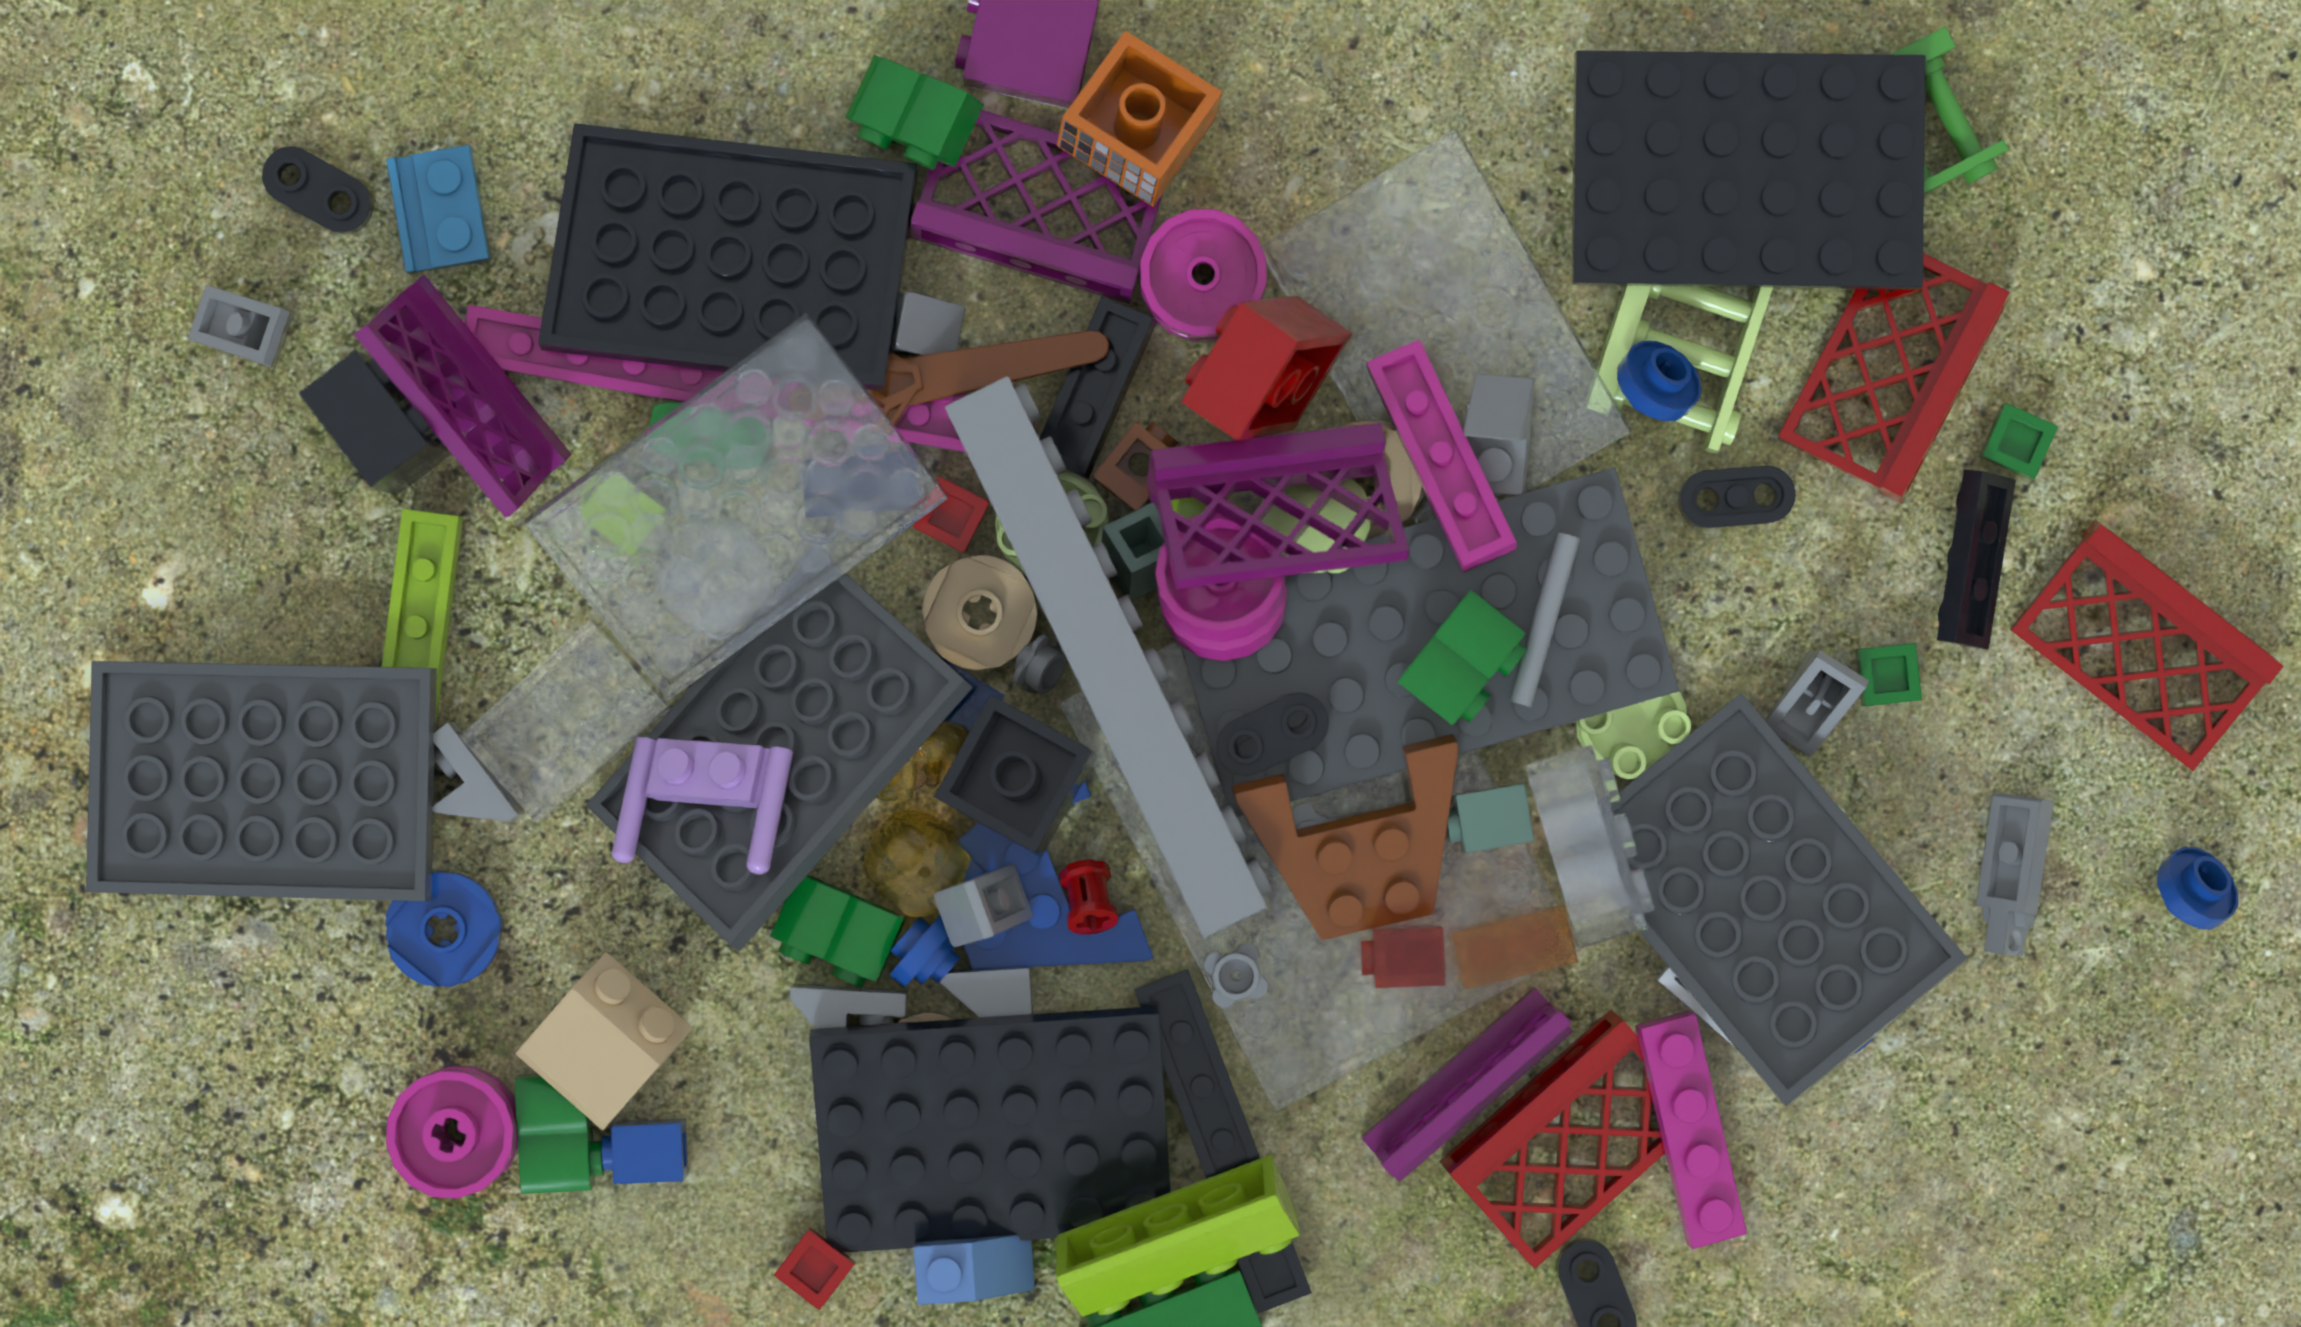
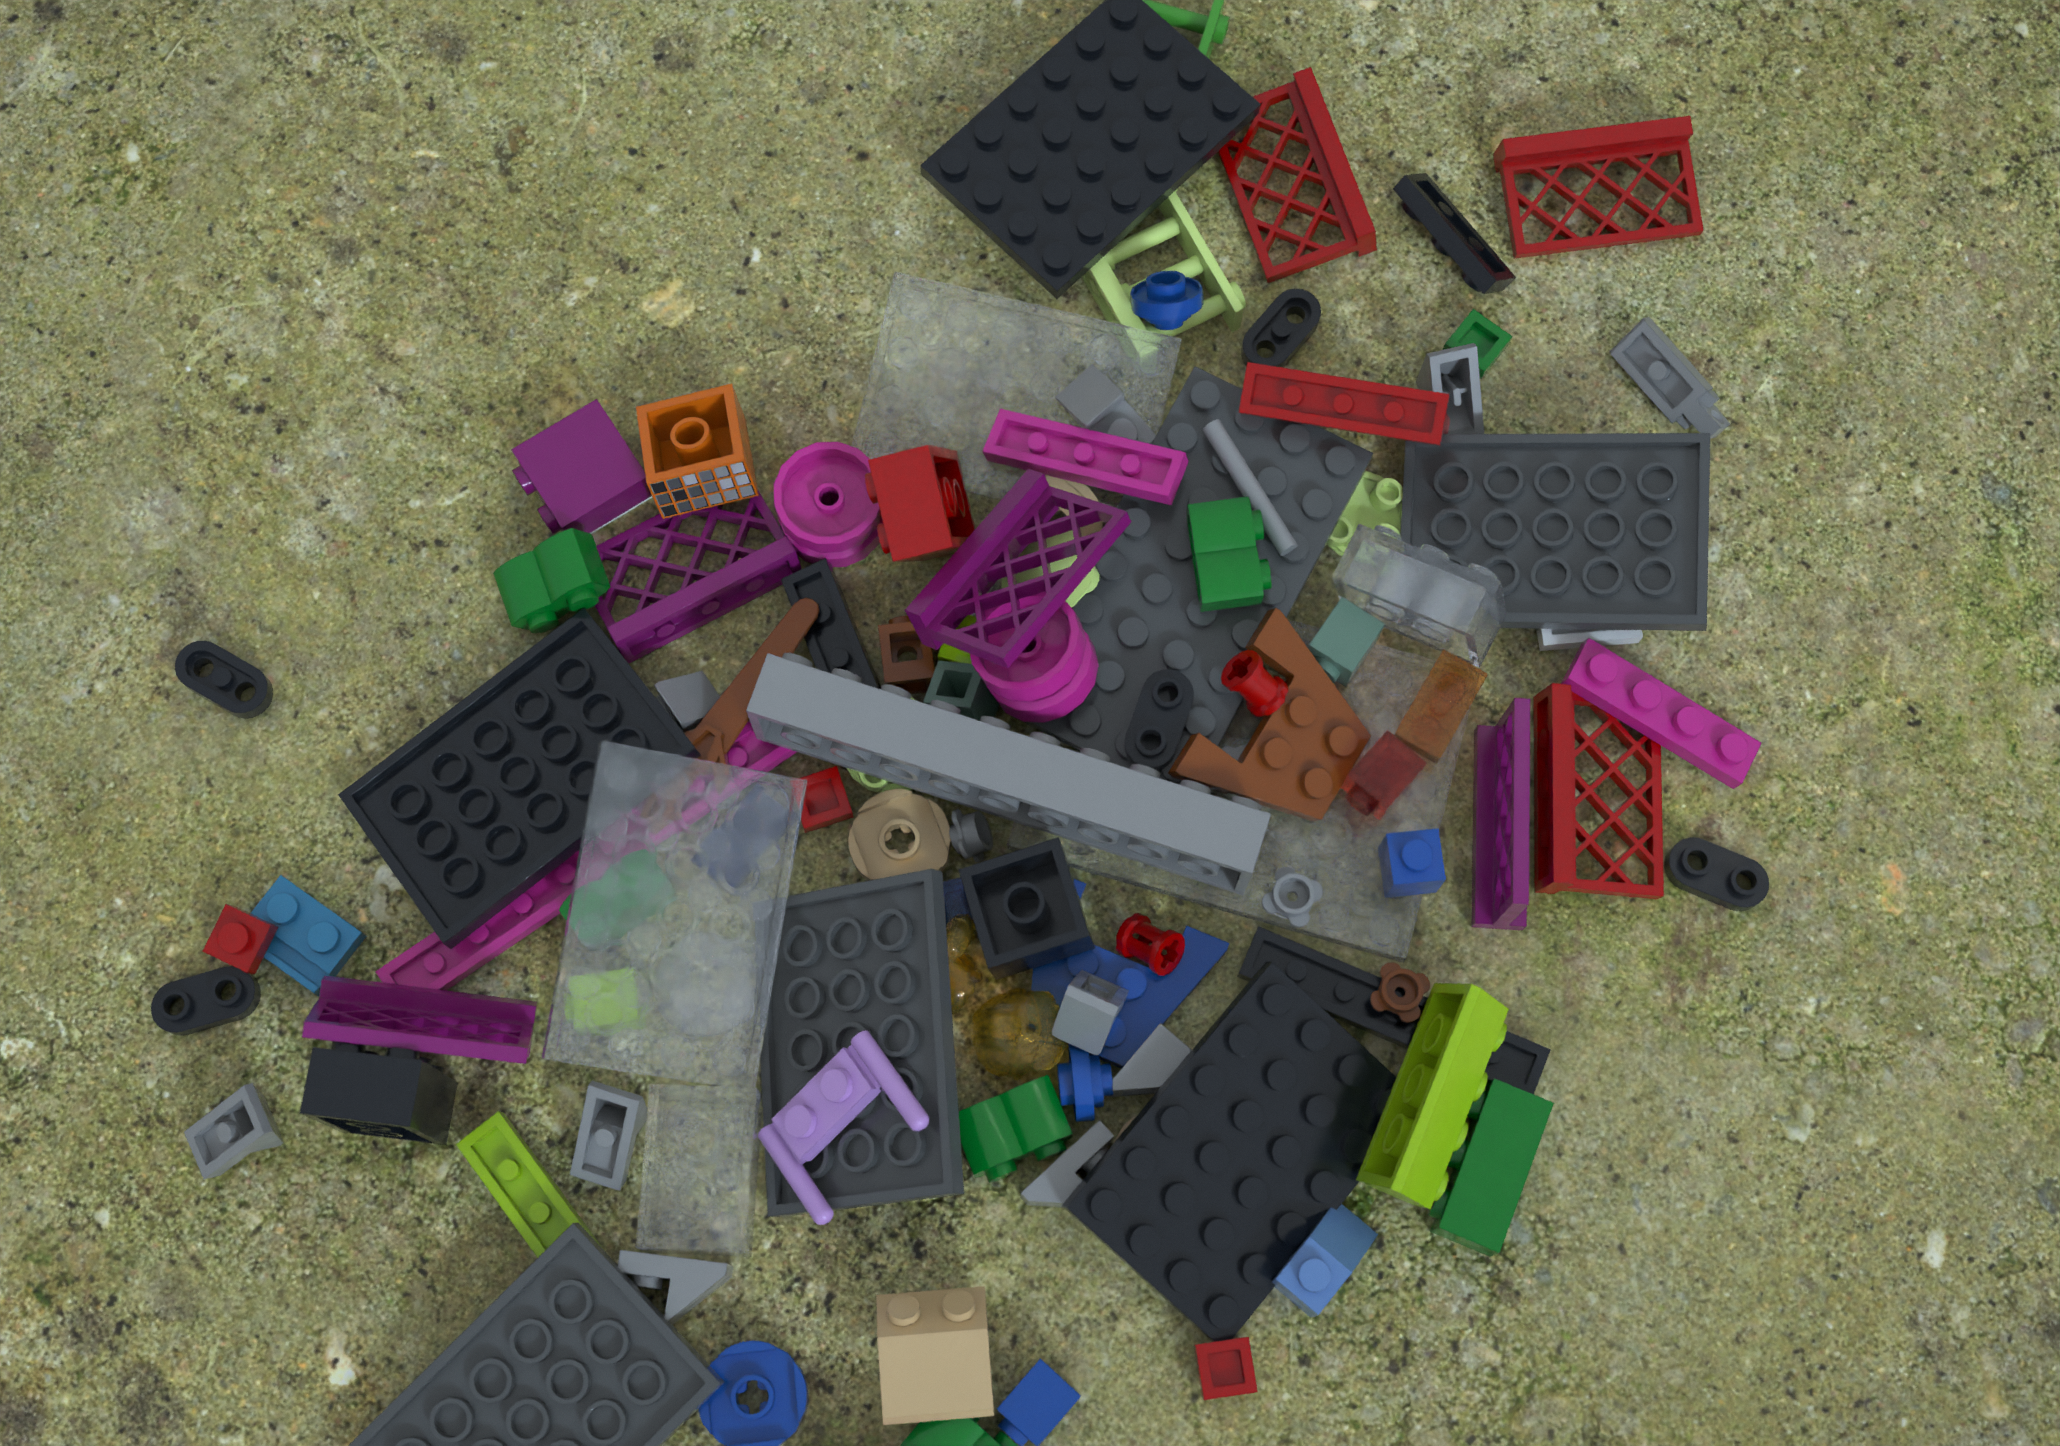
camera: 50 degrees left, 15 degrees down
green plate [1979,403,2058,480] -> none
blue plate [2157,847,2238,930] -> none
none -> red plate [202,904,278,974]
none -> light grey slope [570,1080,649,1191]
none -> red bush [1221,650,1289,717]
none -> red fence [1239,362,1450,446]
none -> dark orange plate [1370,962,1430,1023]
none -> blue brick [1378,828,1446,898]

